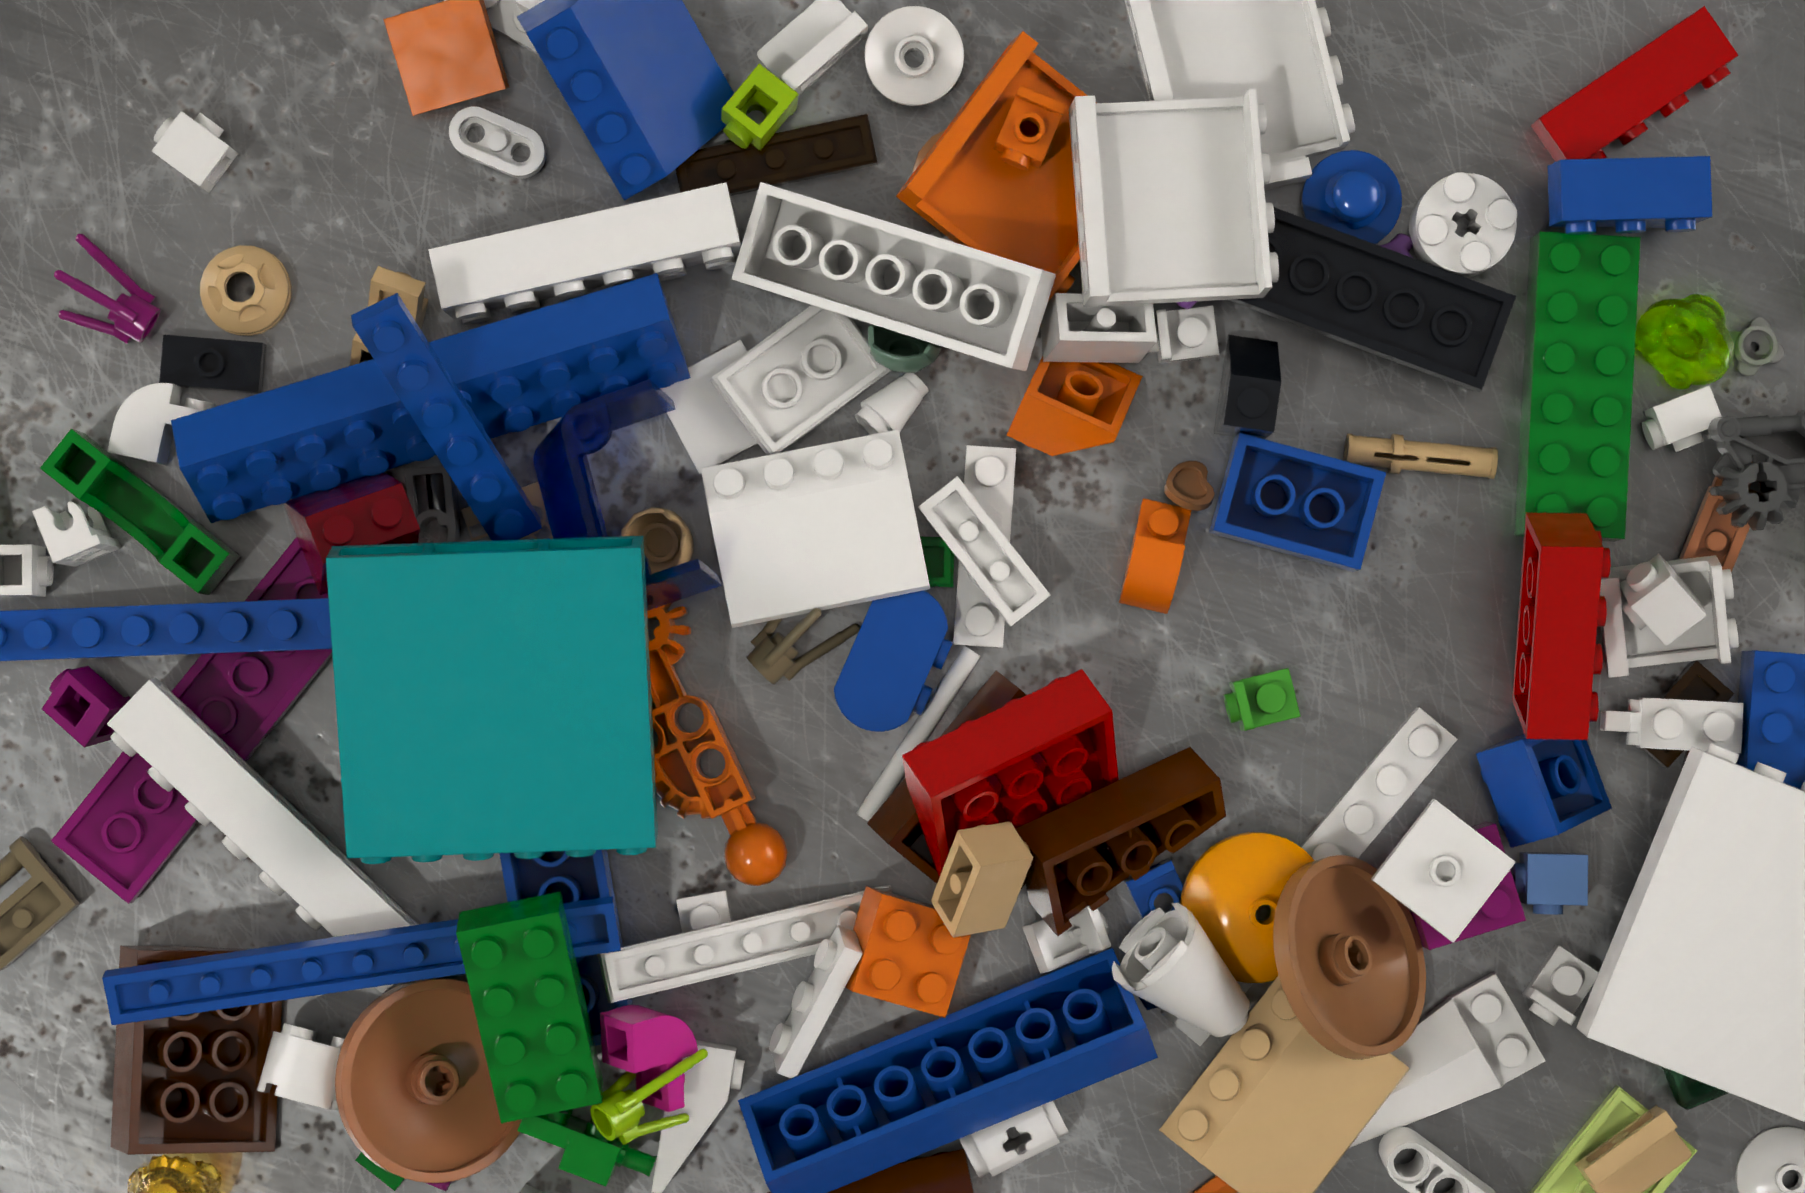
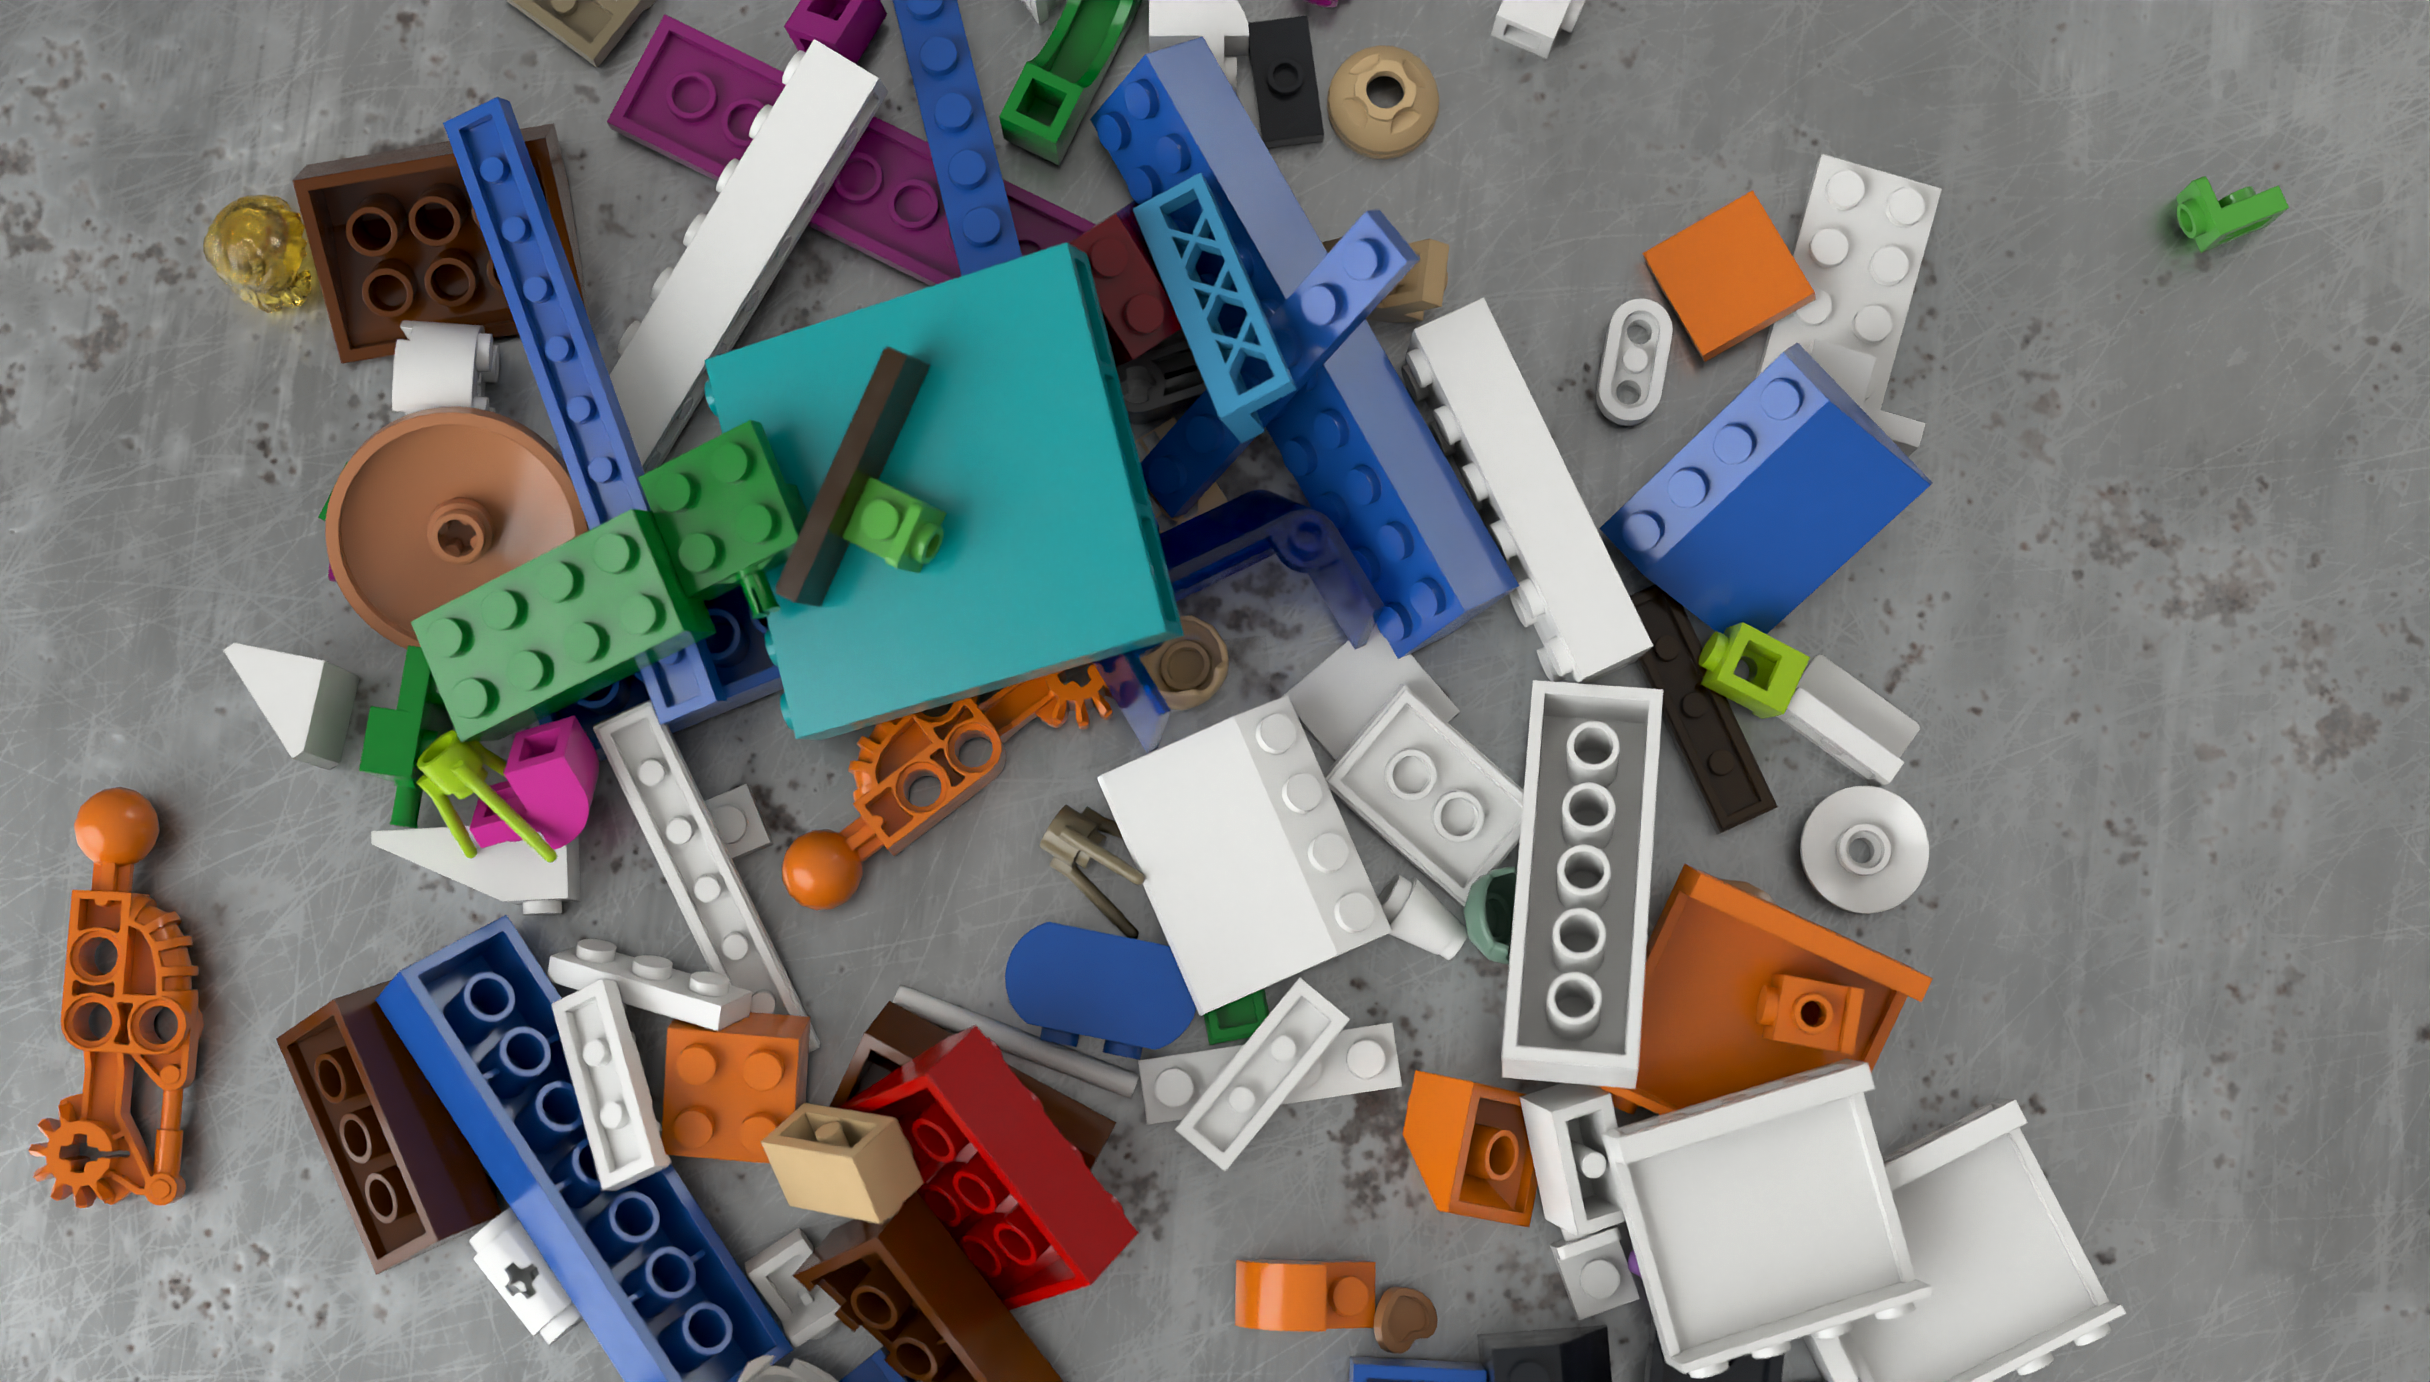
camera: 70 degrees right, 5 degrees down
none -> white plate [551,979,671,1190]
none -> green plate [638,420,809,619]
none -> dark brown tile [775,346,931,607]
none -> bright green bracket [842,477,947,573]
none -> dark azure fence [1133,172,1297,443]

